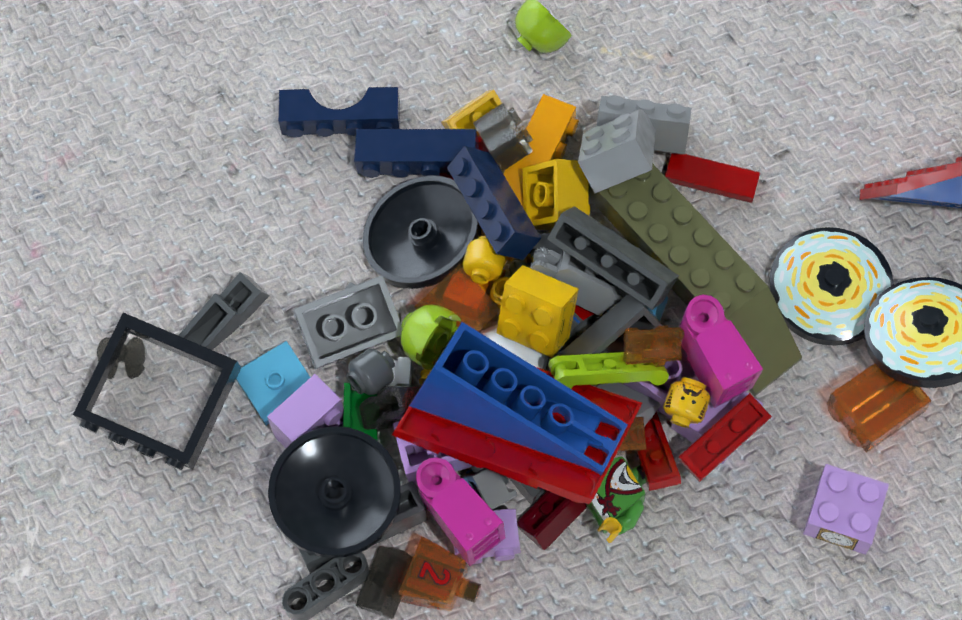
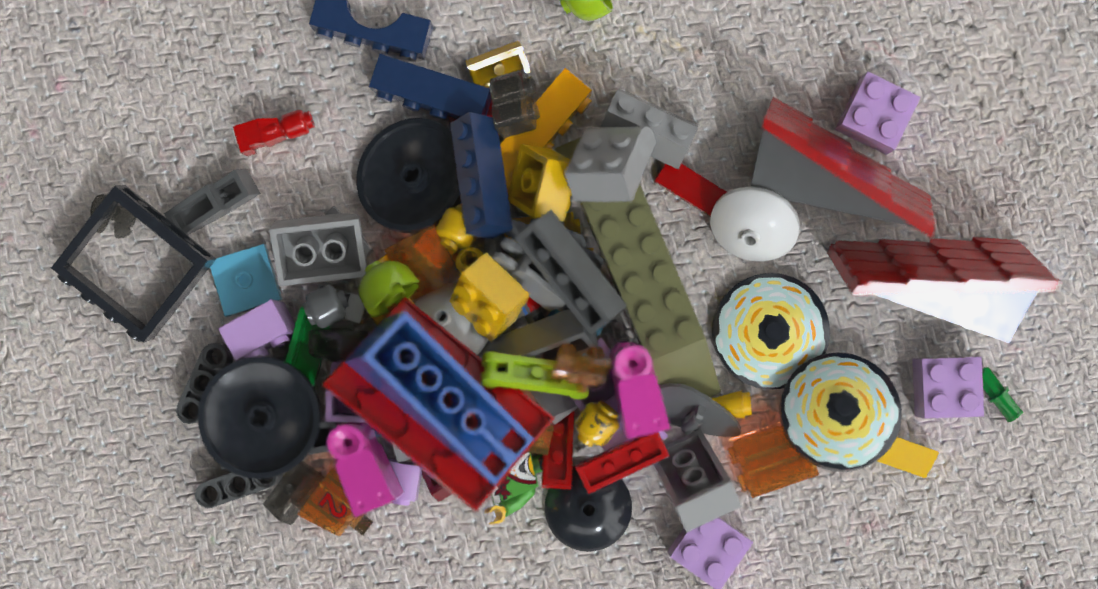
camera: 15 degrees right, 20 degrees up
none -> dark grey beam [176,343,234,424]
none -> red piece [232,110,315,157]
none -> black dish [545,465,632,552]
none -> light grey brick [653,429,742,532]
none -> dark grey shield [659,383,741,437]
none -> white dish [710,187,800,262]
none -> yellow cone [711,390,752,419]
none -> piece [751,97,935,238]
none -> lavender brick [835,71,921,155]

